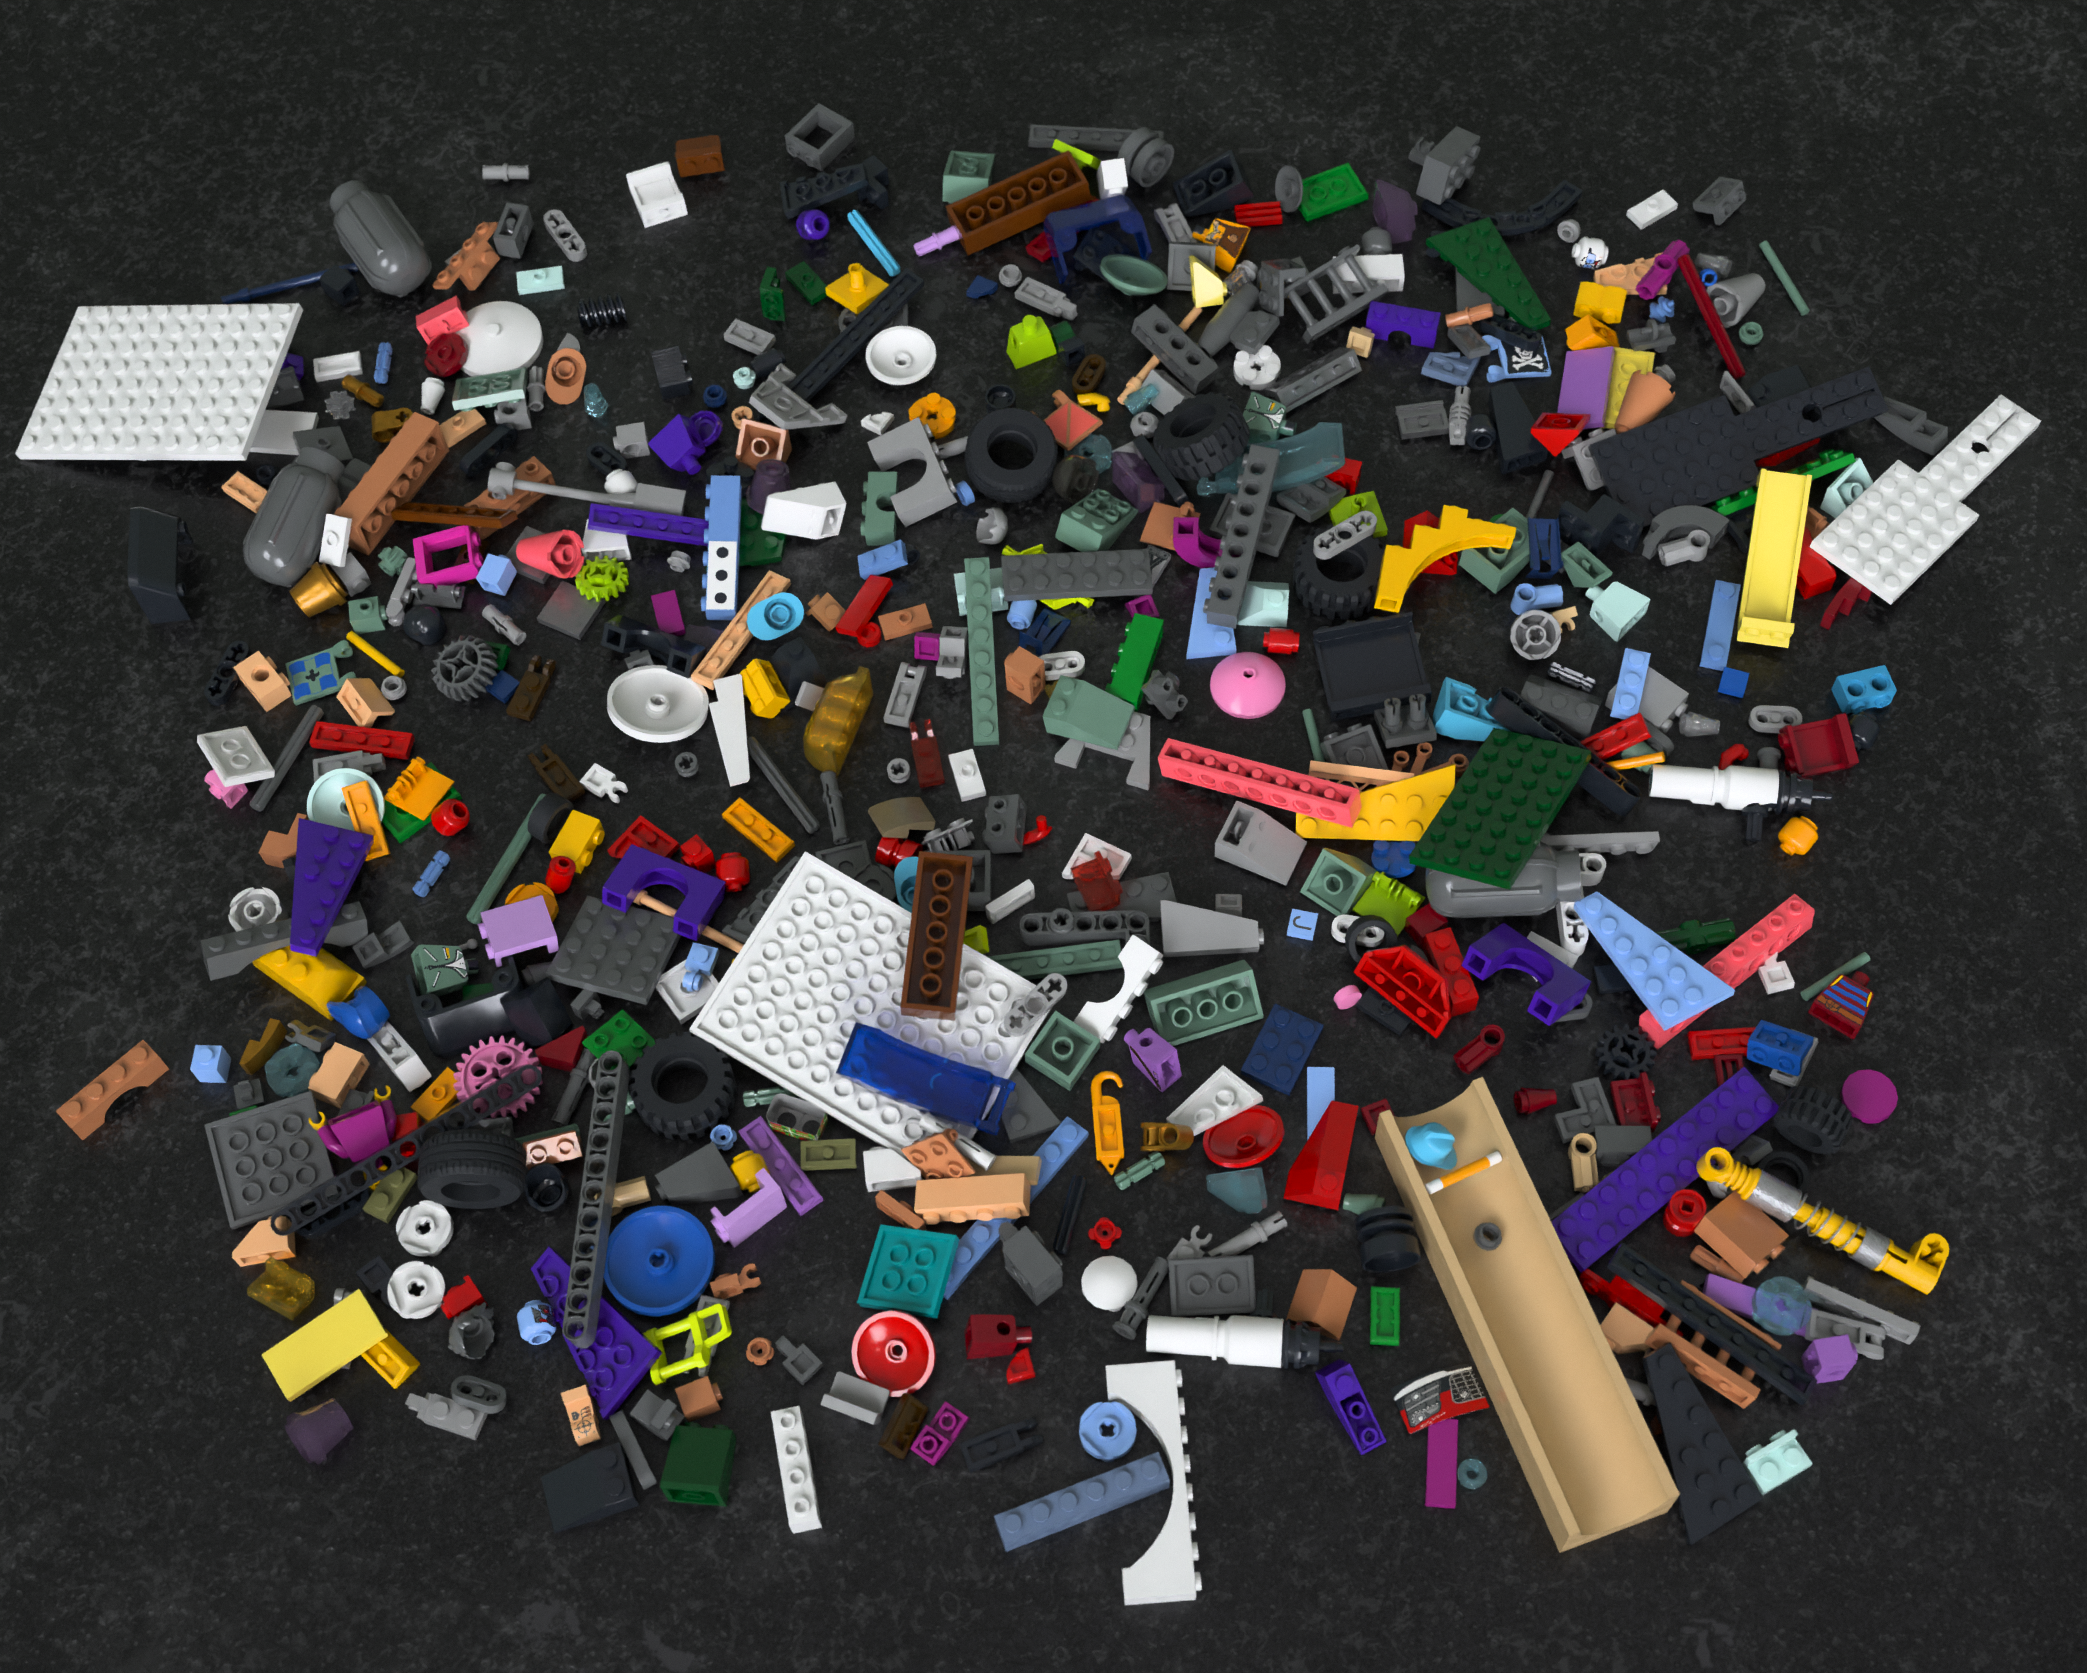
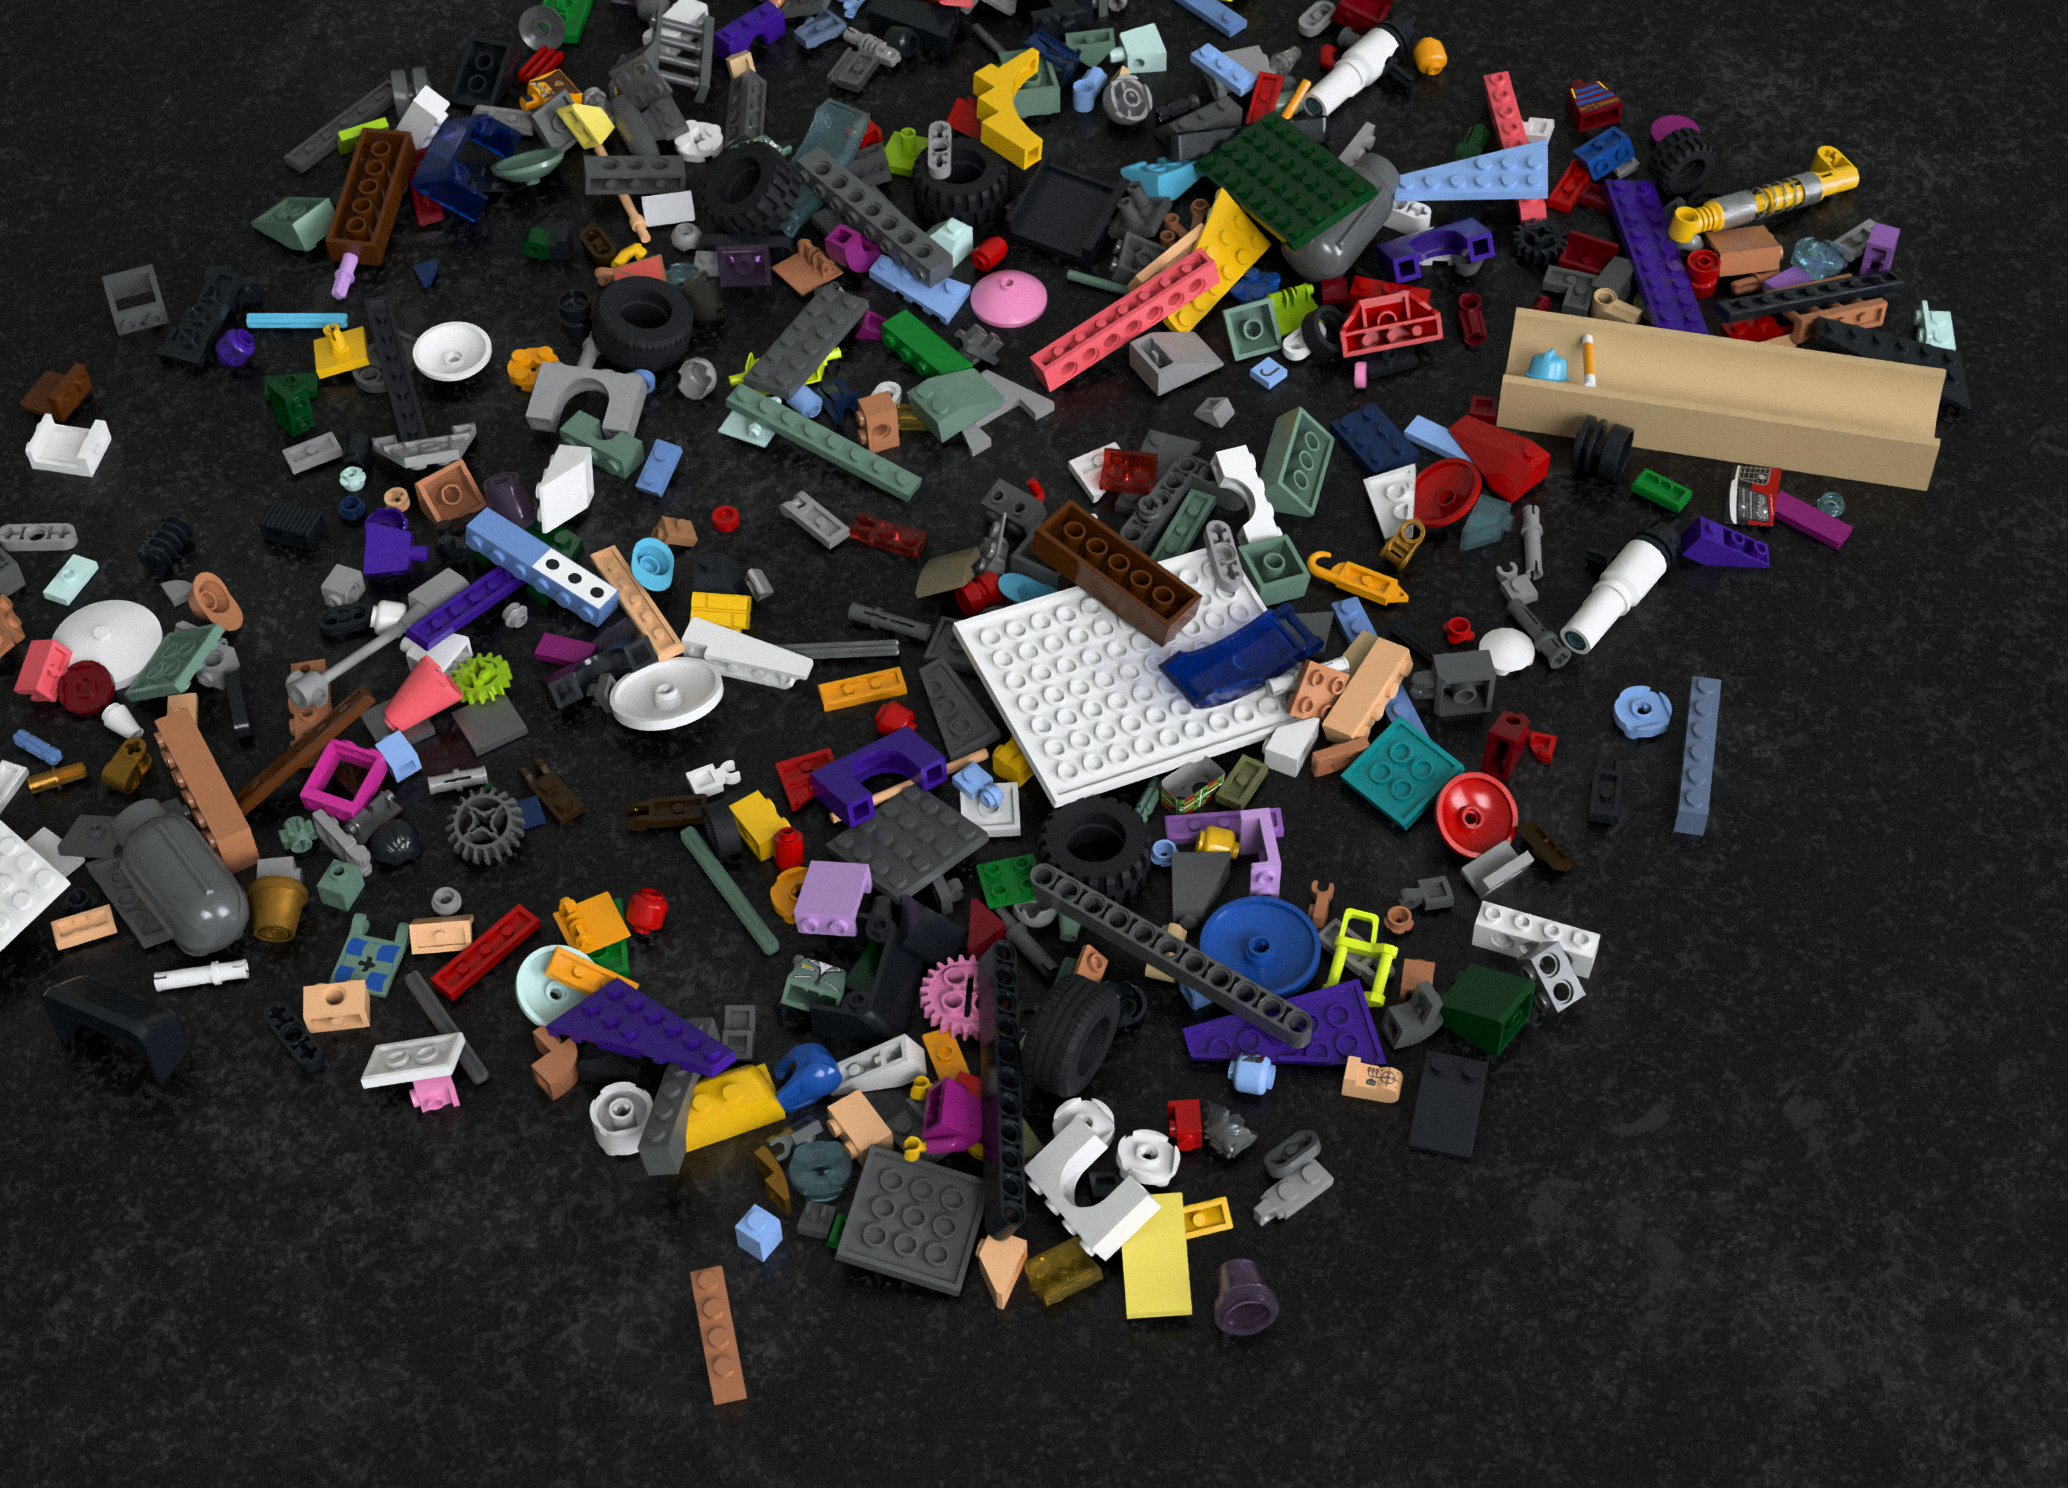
camera: 60 degrees left, 10 degrees down
light grey hinge [313,750,386,782] -> none
white plate [319,514,352,567] -> none
clear gear [324,390,356,420] -> none
yellow bar [346,631,405,678] -> none
medium blue axle [413,850,450,897] -> none
clear light blue cone [584,383,608,417] -> none
dark grey beam [609,1410,657,1490] -> none
dark grey bush [675,752,699,777] -> none
red brick [680,834,716,874] -> none
clear yellow windscreen [803,666,873,777] -> none
red tile [835,575,893,637] -> none
white tile [861,412,894,435] -> none
nougat plate [878,603,932,641] -> none
light grey bush [887,758,911,783] -> none
magenta slope [910,1401,970,1466] -> none
magenta tile [914,632,940,661] -> none
light grey brick [936,626,968,679] -> none
white plate [948,749,986,802] -> none
light grey plate [999,264,1022,287] -> none
lime torso [1007,315,1057,369] -> none
light grey hinge [1015,277,1077,321] -> none
sand green slope [1055,488,1138,552] -> none
white arch [1106,1360,1201,1605] -> none
sand green axle [1114,1151,1165,1190] -> none
clear light blue cone [1123,383,1159,416] -> none
medium lavender torso [1124,1028,1182,1092] -> none
light grey slope [1160,900,1264,957] -> none
dark grey tile [1168,1255,1256,1316] -> none
nougat slope [1286,1269,1357,1341] -> none
sand green cone [1343,1193,1386,1215] -> none
dark grey plate [1473,1223,1502,1251] -> none
blue tile [1718,667,1749,698] -> none
sand green bar [1800,952,1870,1001] -> none
light grey hinge [1800,1275,1920,1345] -> none
none -> white pin [154,959,249,992]
none -> white arch [1024,1116,1161,1261]
none -> dark grey brick [1516,941,1586,1013]

